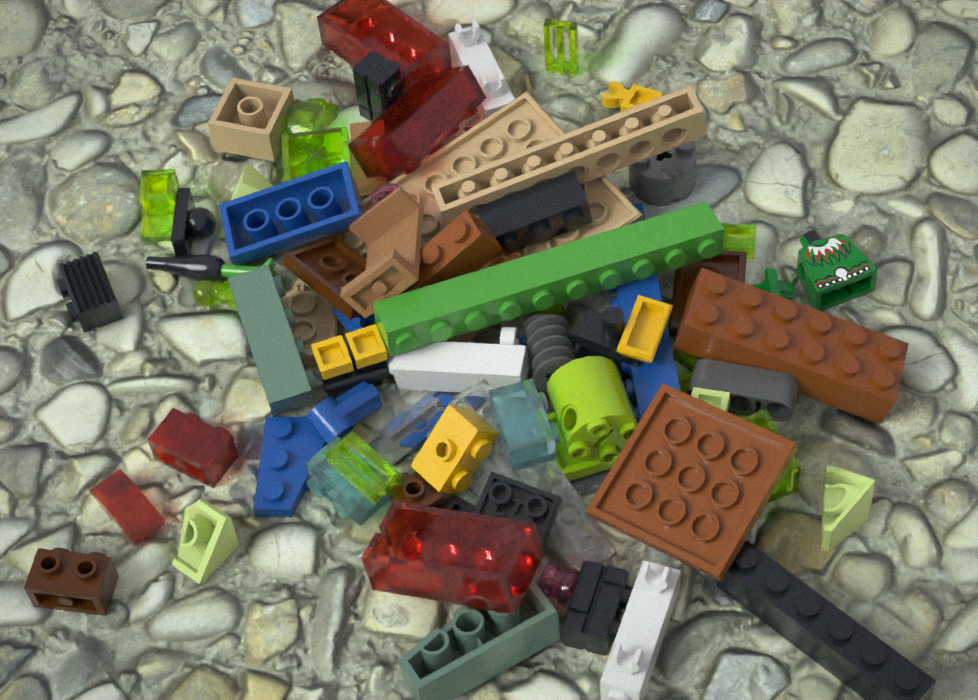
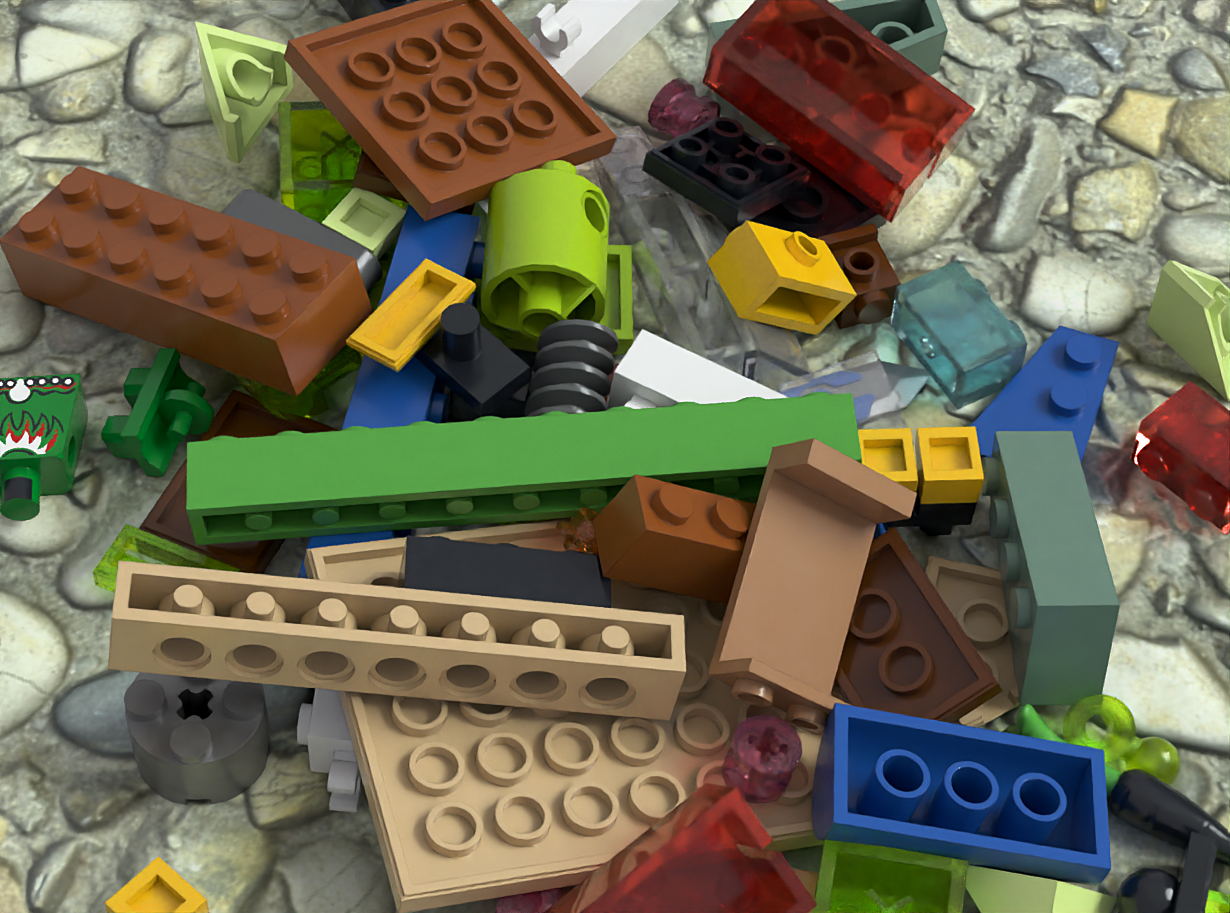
camera: 170 degrees left, 0 degrees up
blue piece [307,381,383,446] -> none
clear neon green tile [324,431,403,505] -> none
clear light blue brick [489,379,560,472] -> none
black brick [561,560,633,656] -> none

